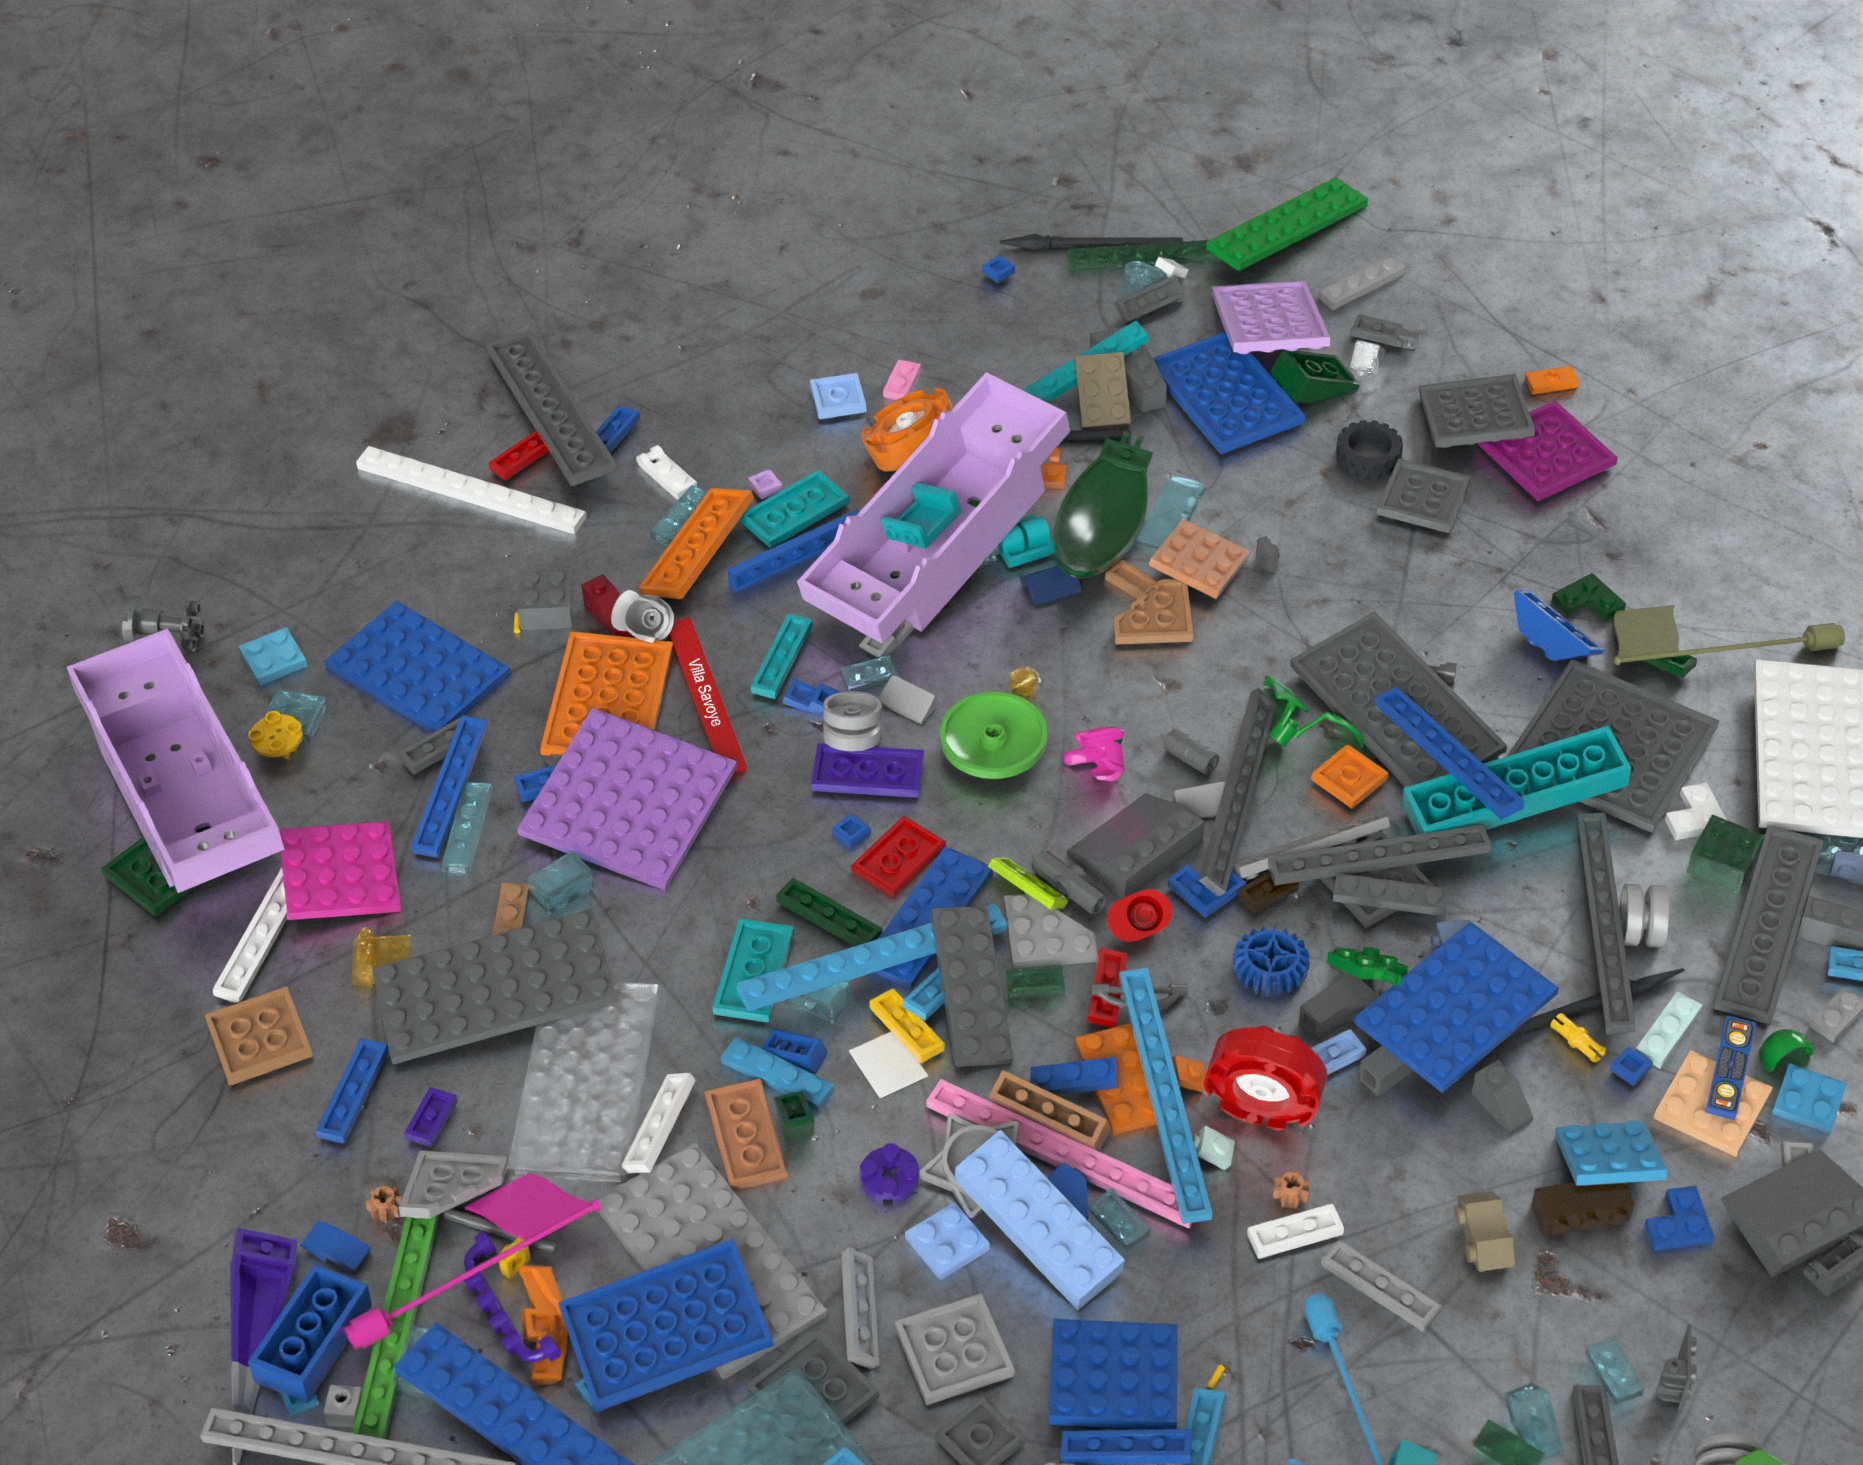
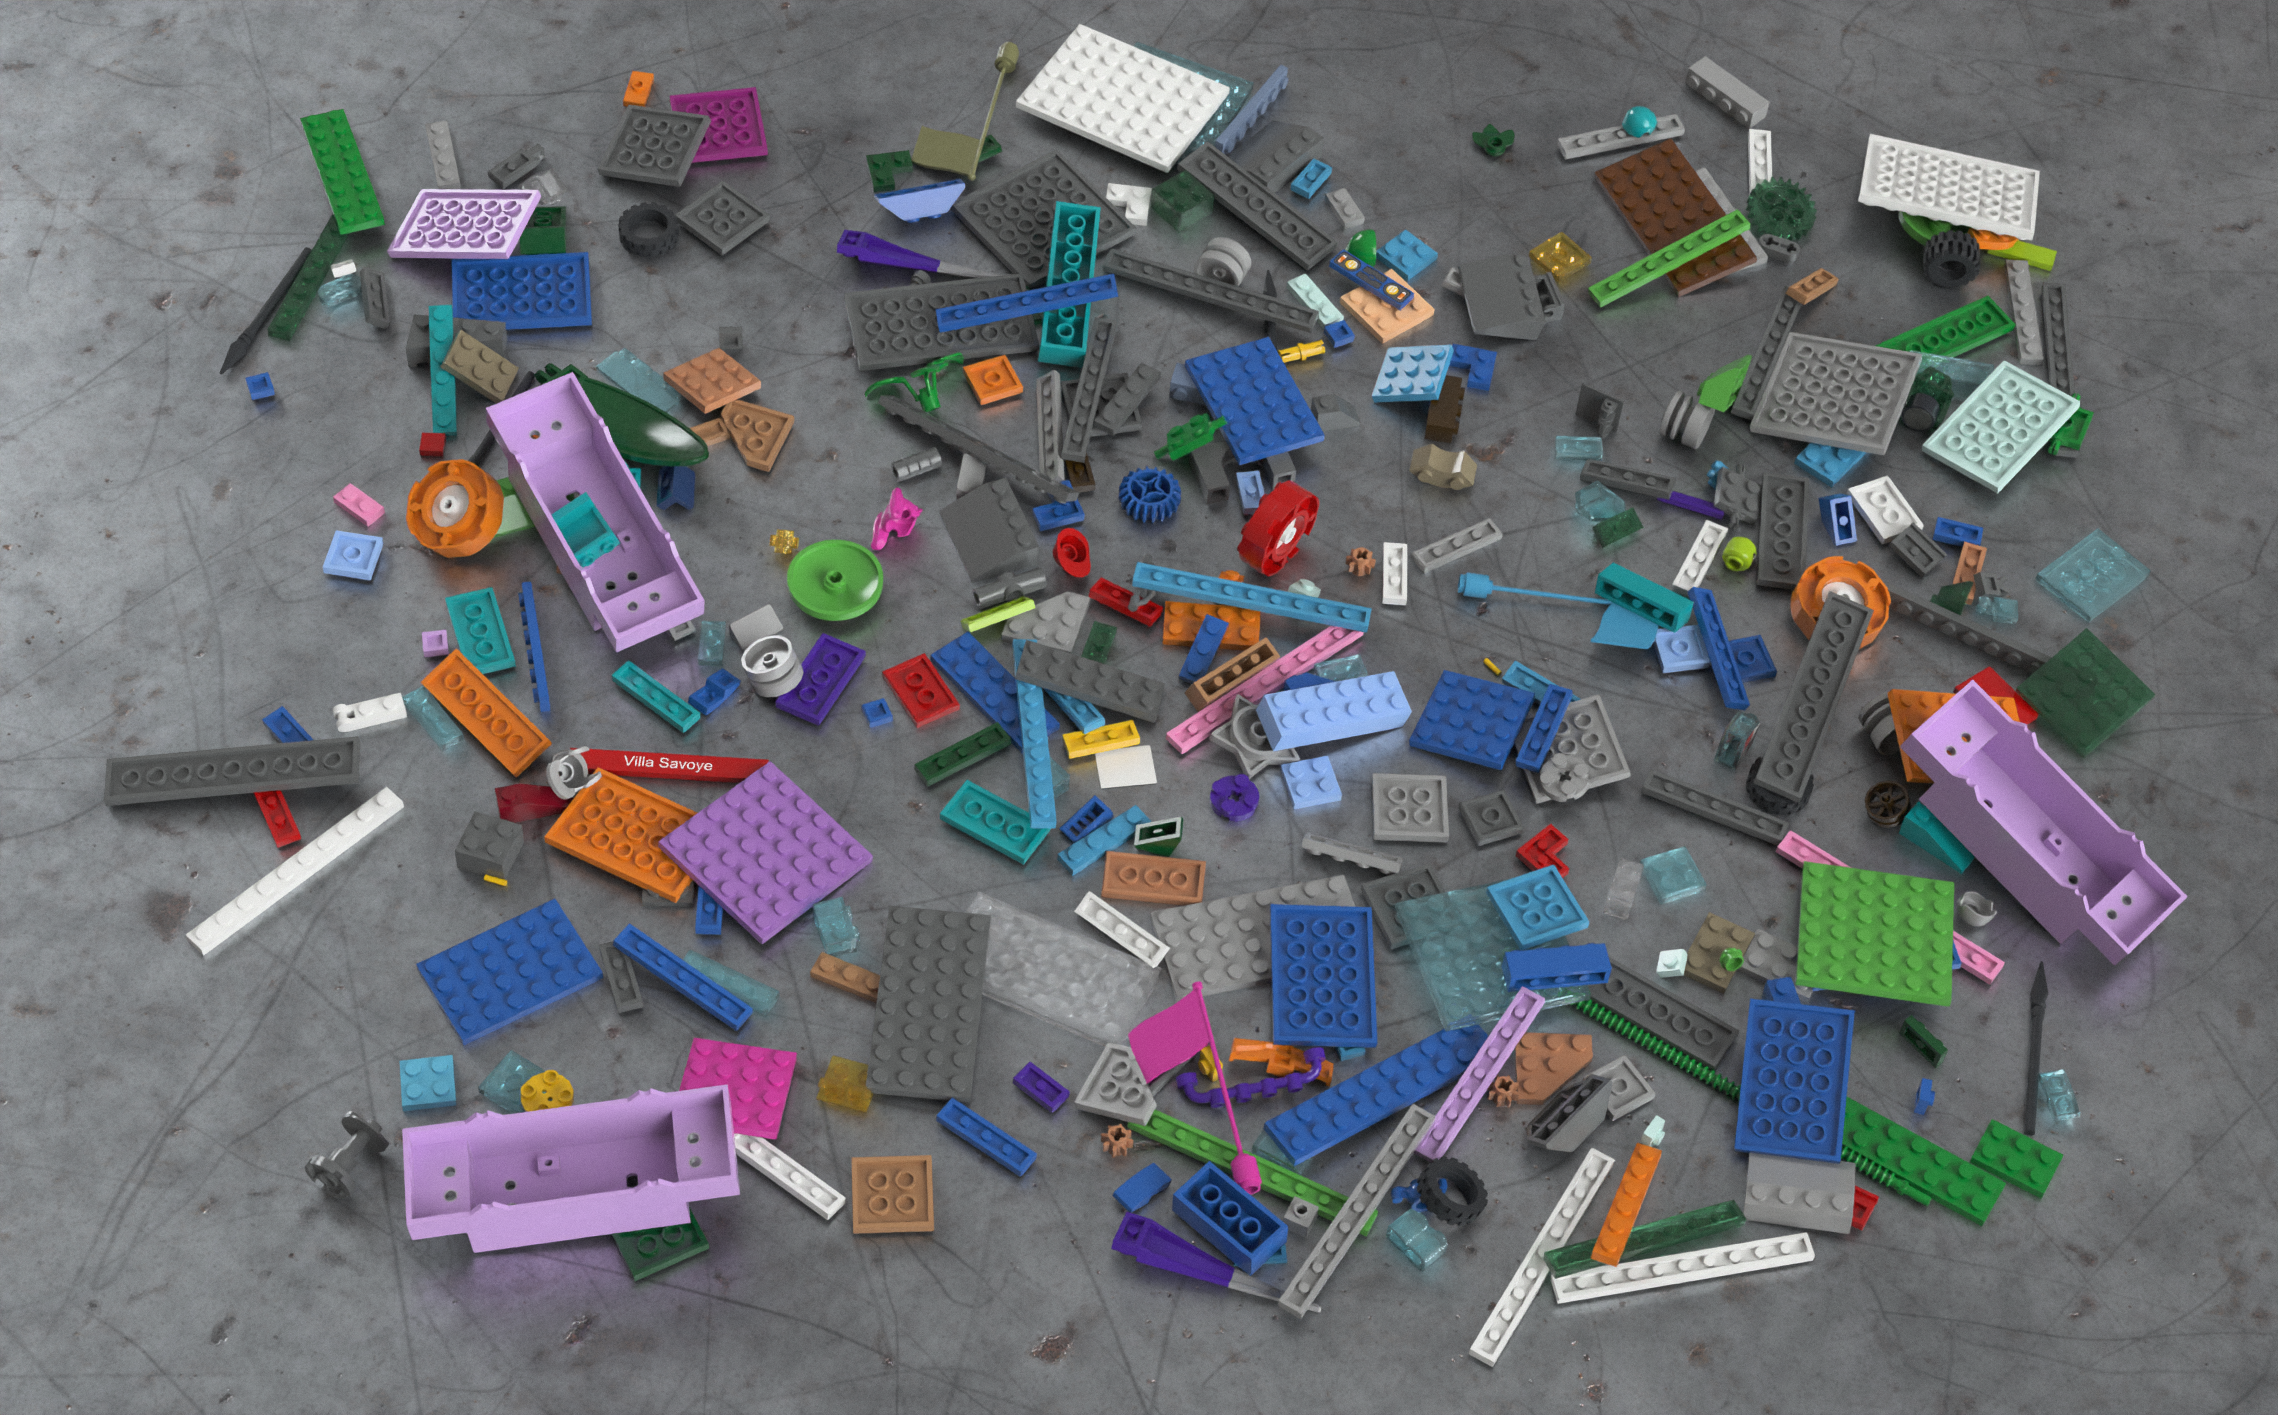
camera: 75 degrees left, 5 degrees up
none -> dark purple plate [837,229,1002,278]

